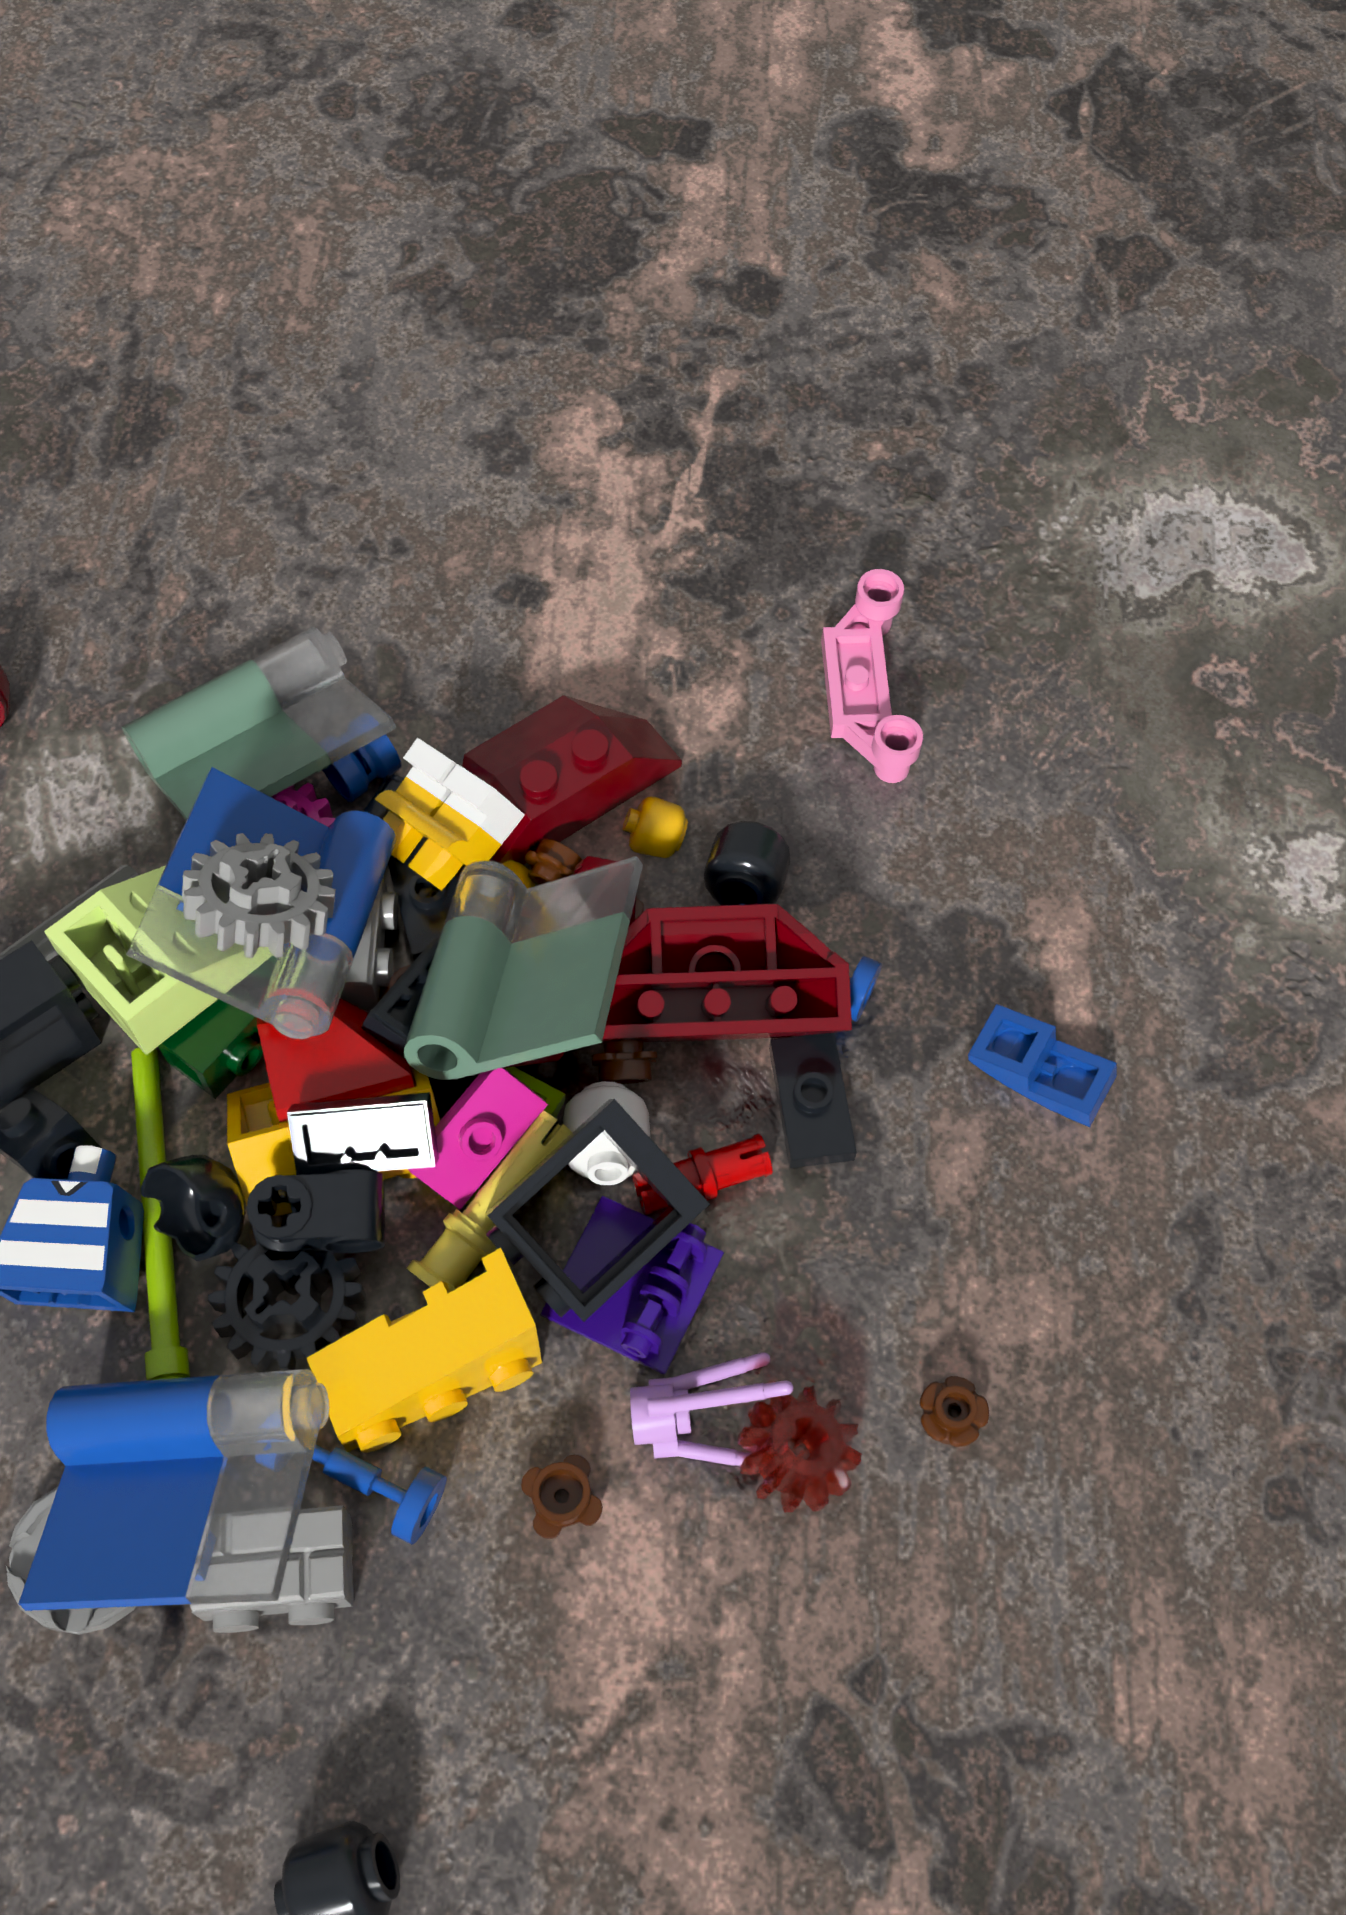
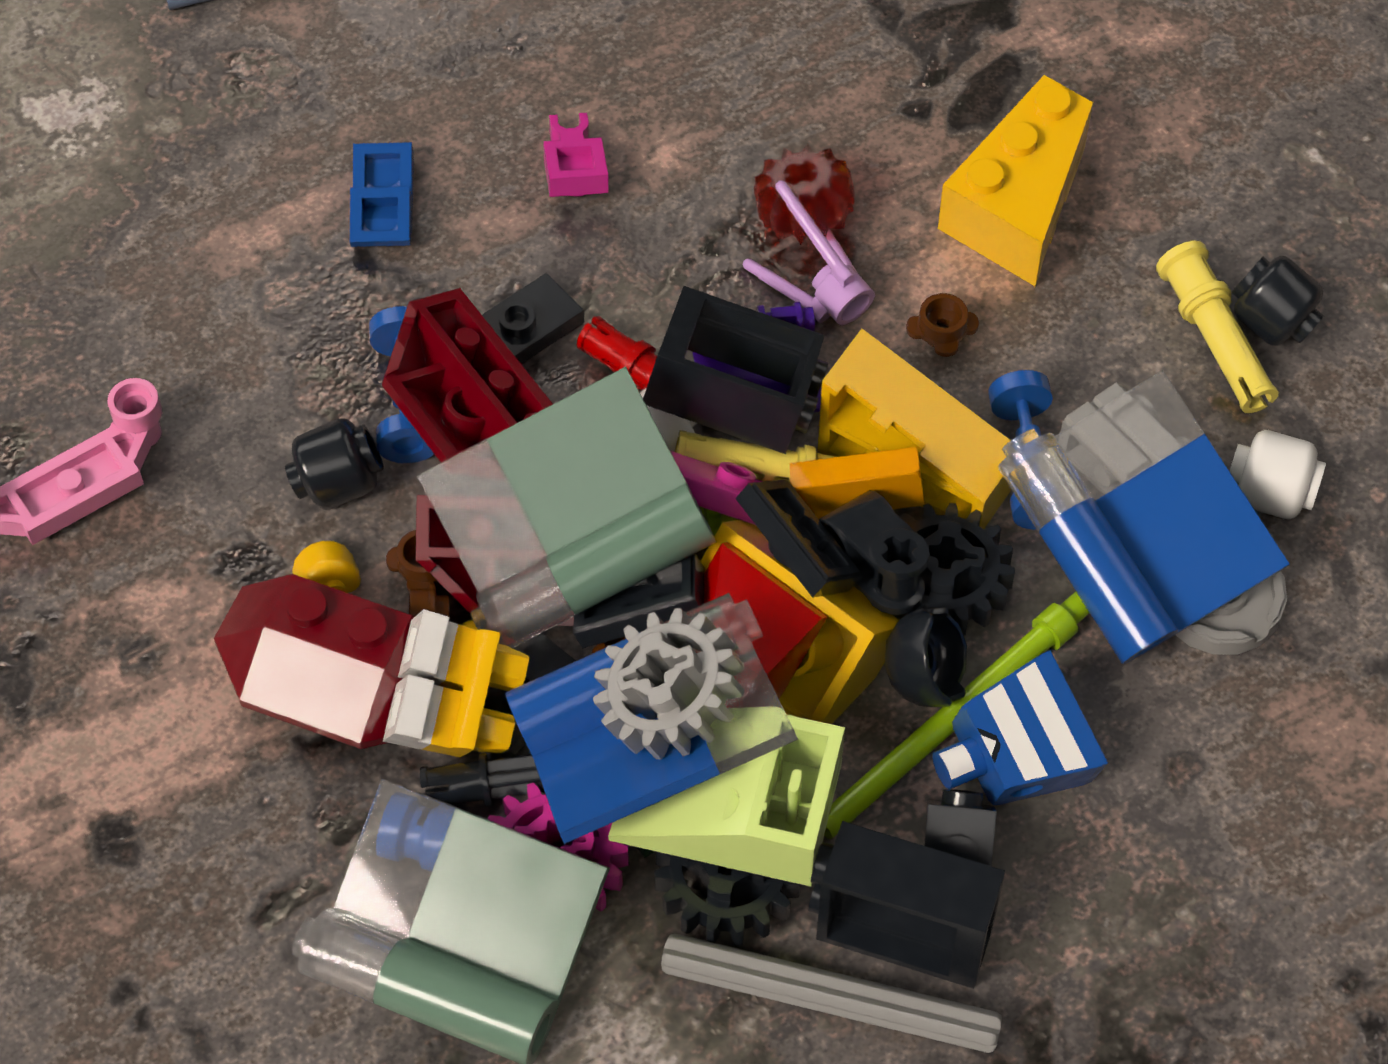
camera: 120 degrees left, 5 degrees down
reddish brown plate [919,1376,989,1447] -> none
none -> dark pink plate [543,113,608,197]
none -> light orange slope [790,447,925,519]
none -> yellow wedge [938,75,1093,287]
none -> light yellow pin [1156,240,1279,413]
none -> white head [1230,430,1326,519]

